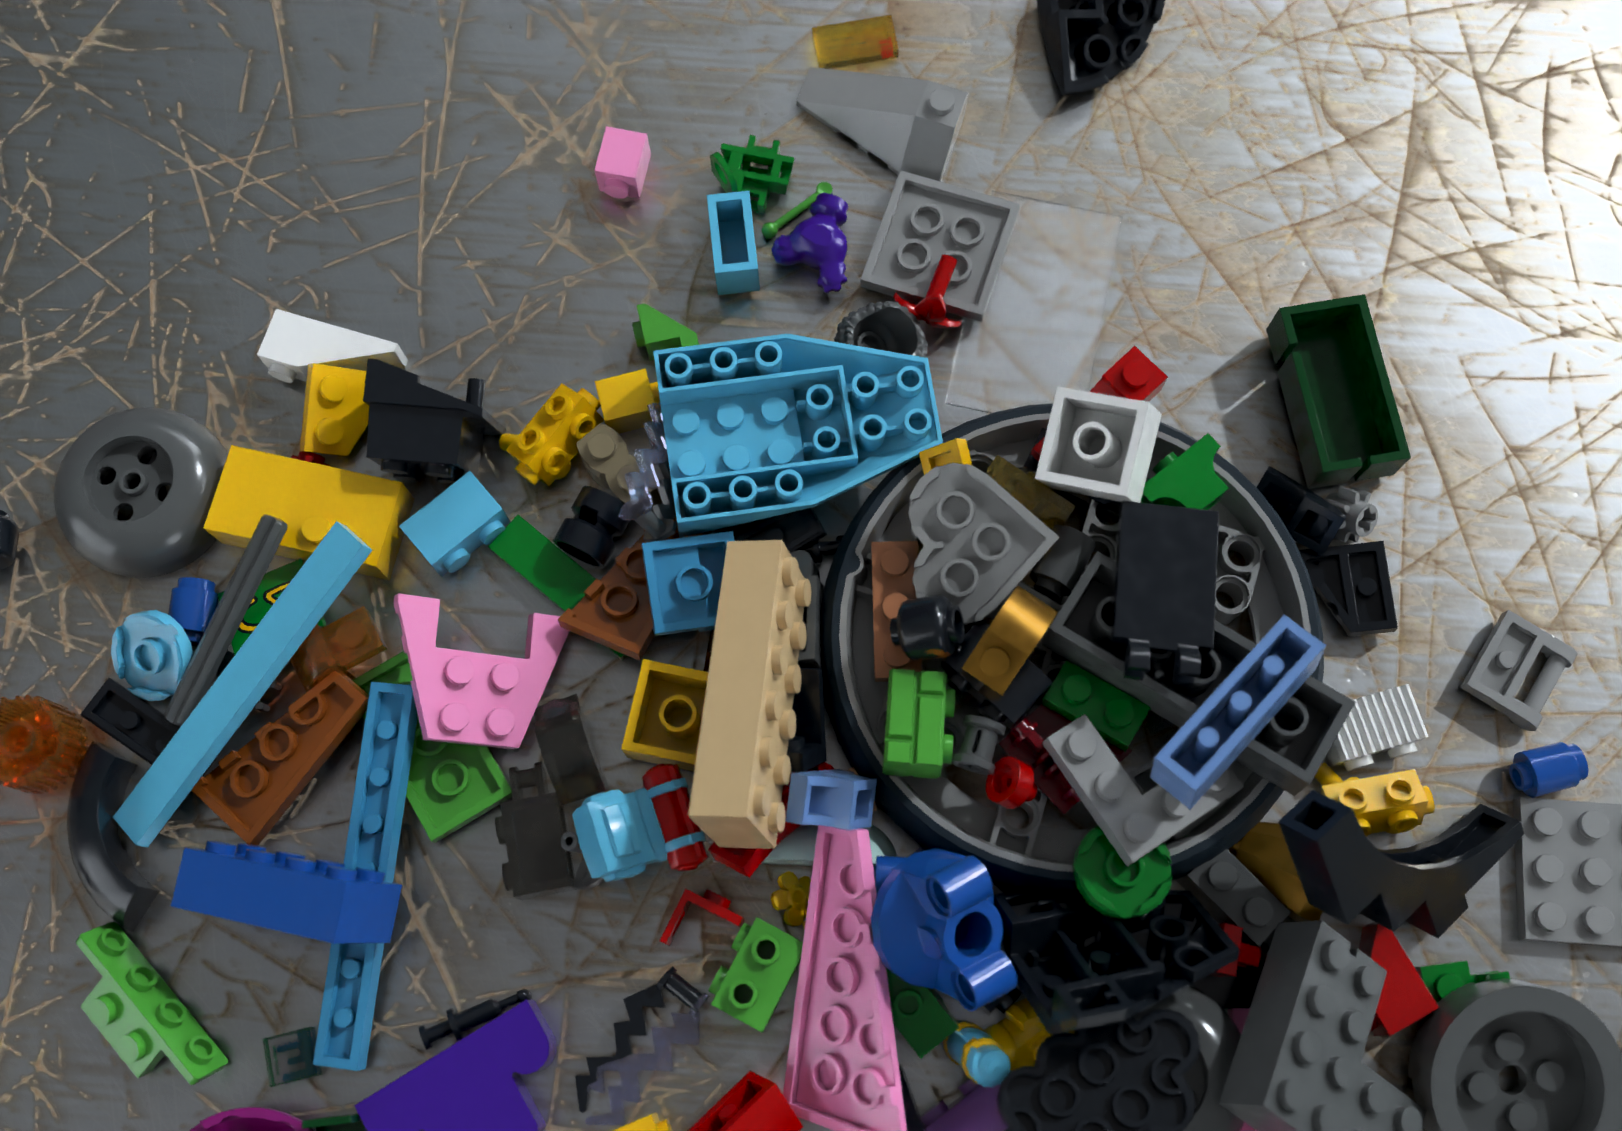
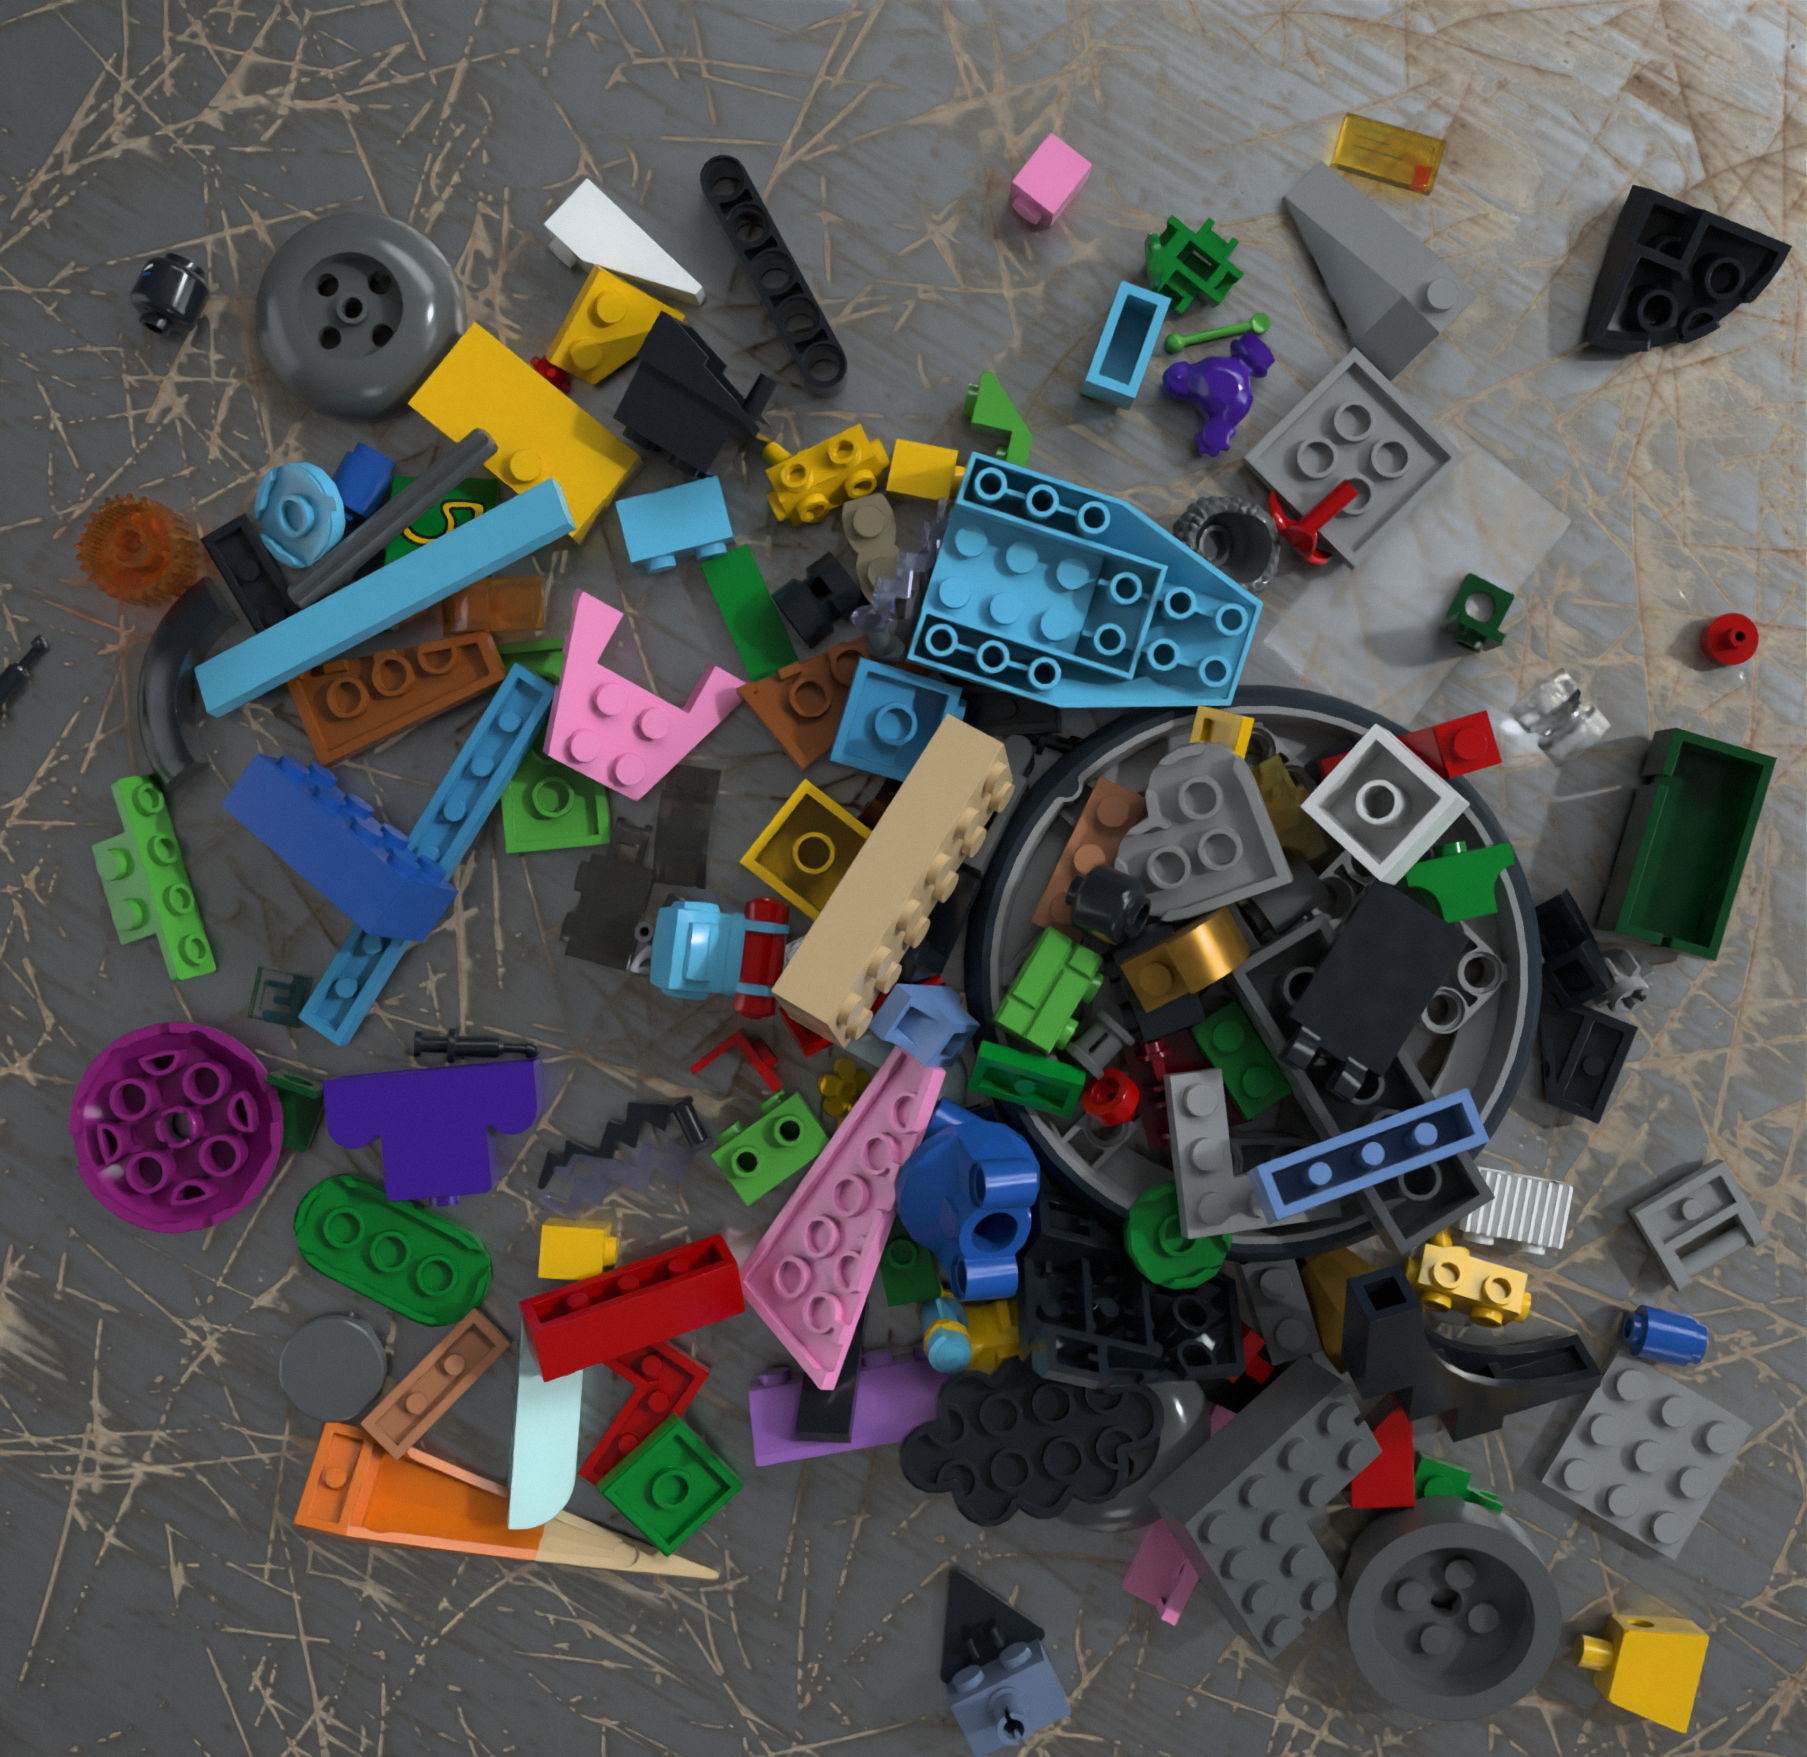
camera: 25 degrees right, 15 degrees up
none -> black beam [700,155,848,399]
none -> green plate [966,1040,1087,1119]
none -> dark green bracket [1440,573,1514,653]
none -> clear wheel [1509,668,1610,767]
none -> red tile [1700,613,1759,667]

